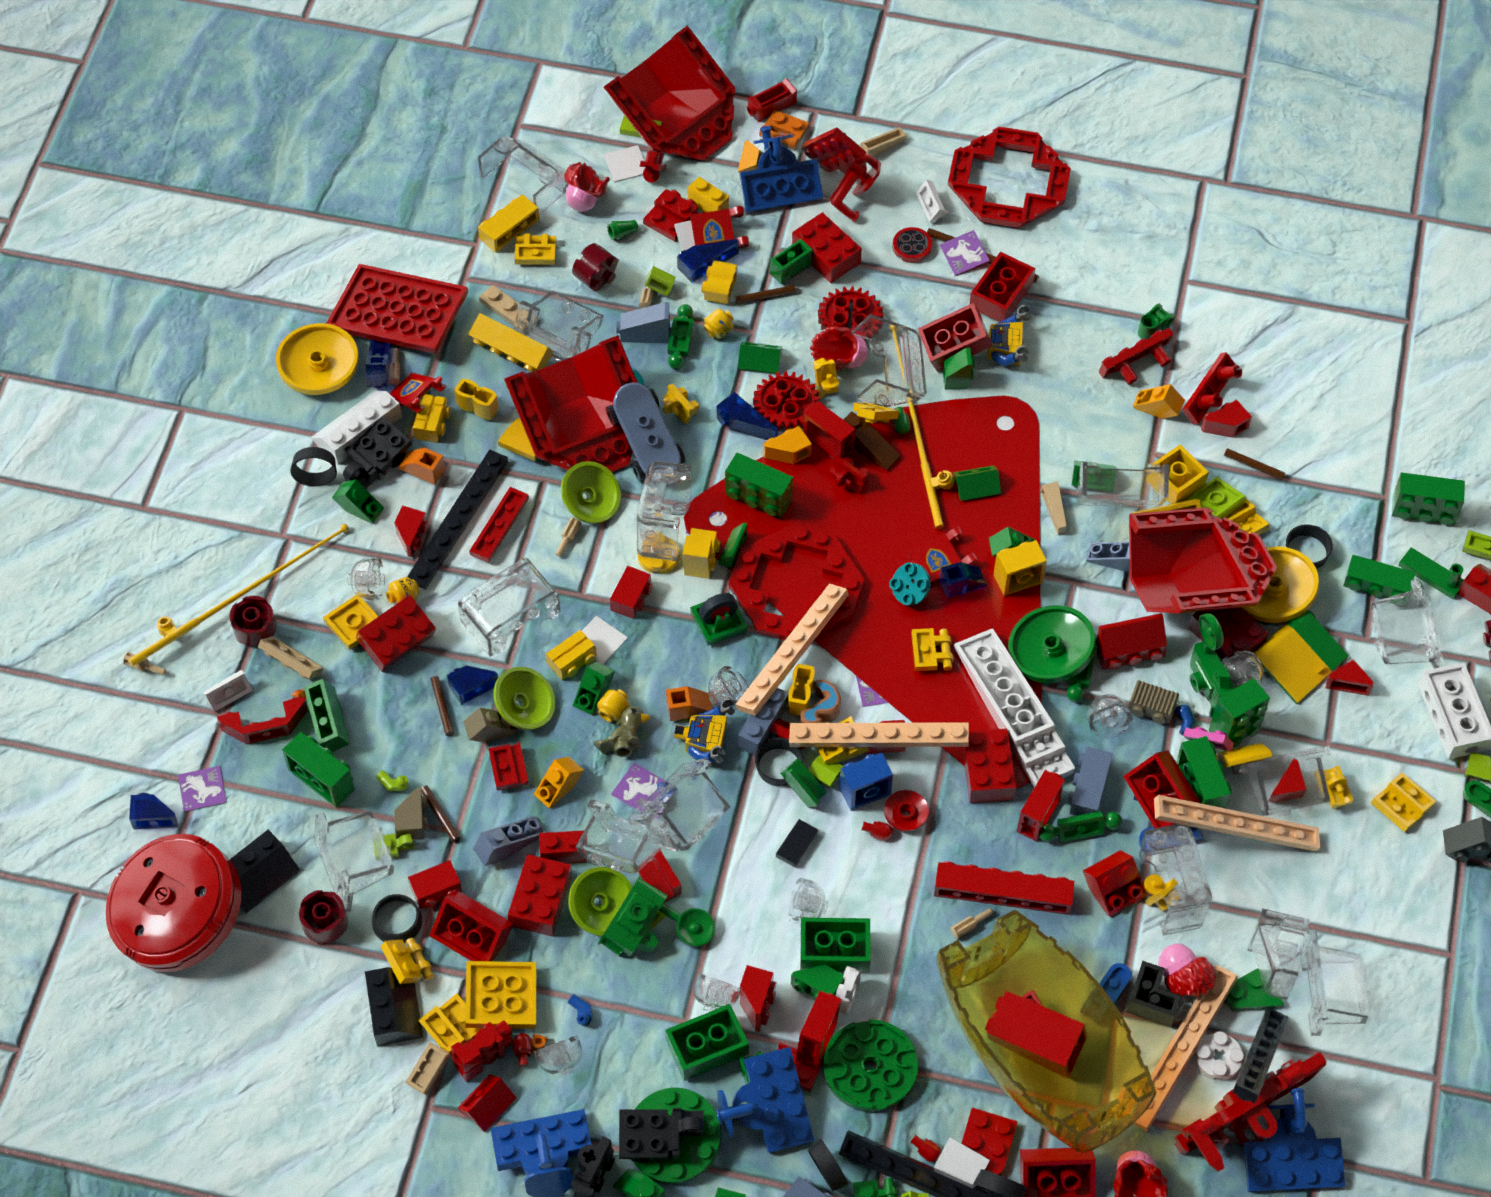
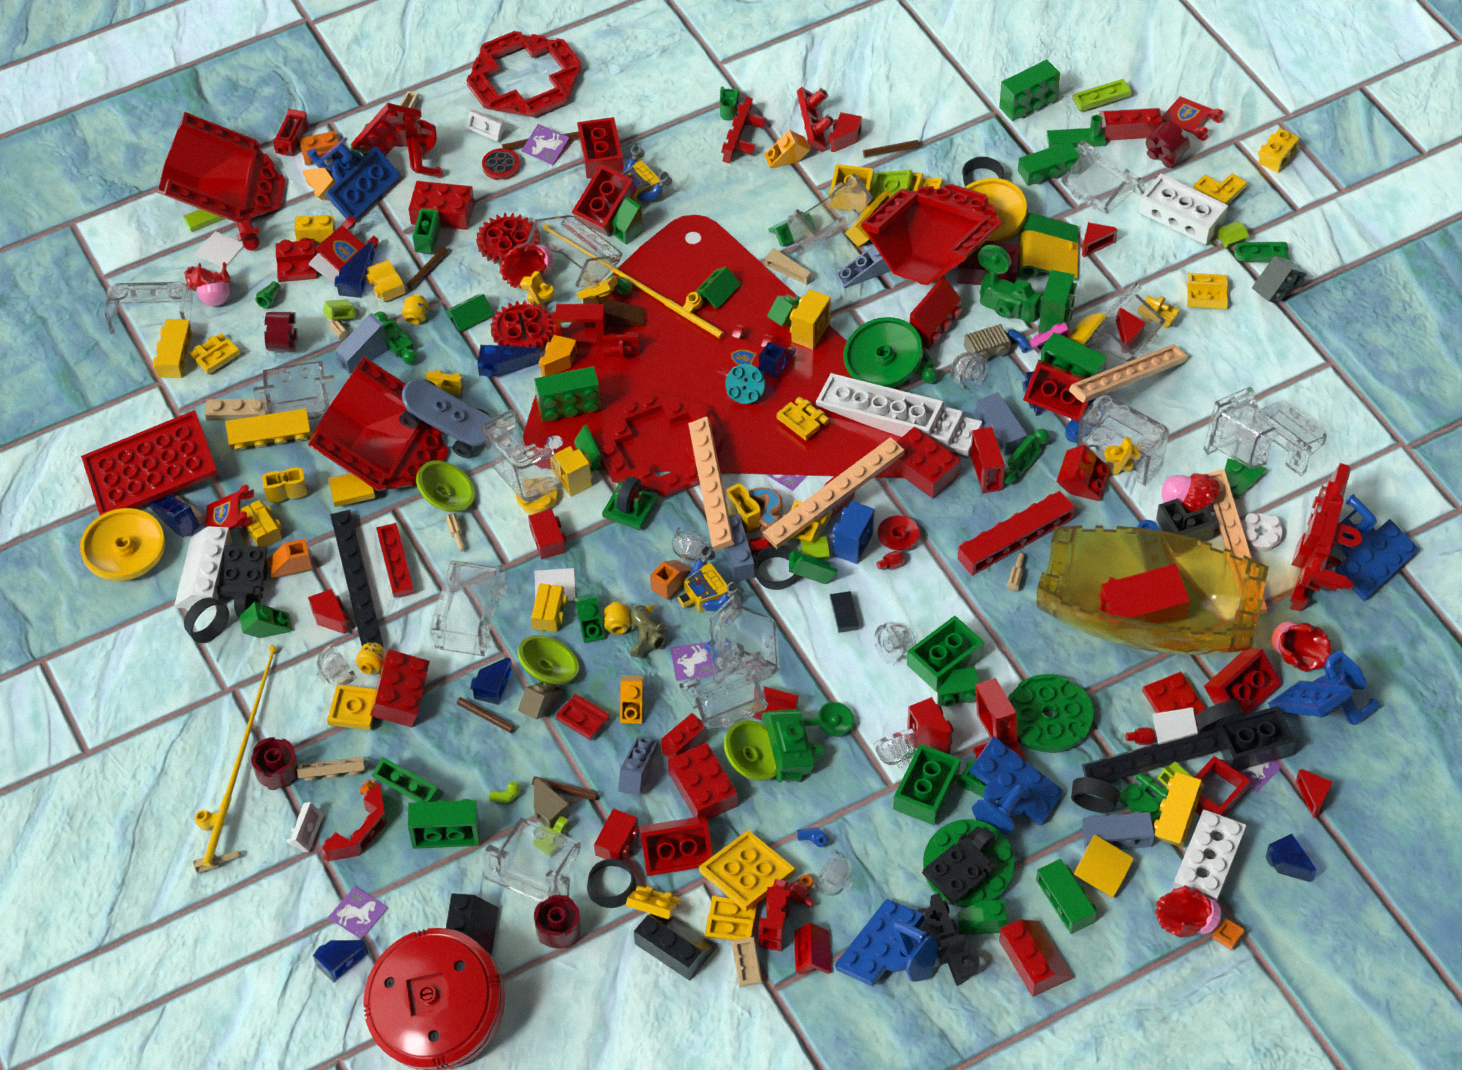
camera: 40 degrees left, 5 degrees down
white plate [836,966,862,1014] -> none
clear cylinder [1221,651,1264,688] -> none
black plate [1232,1007,1289,1103] -> none

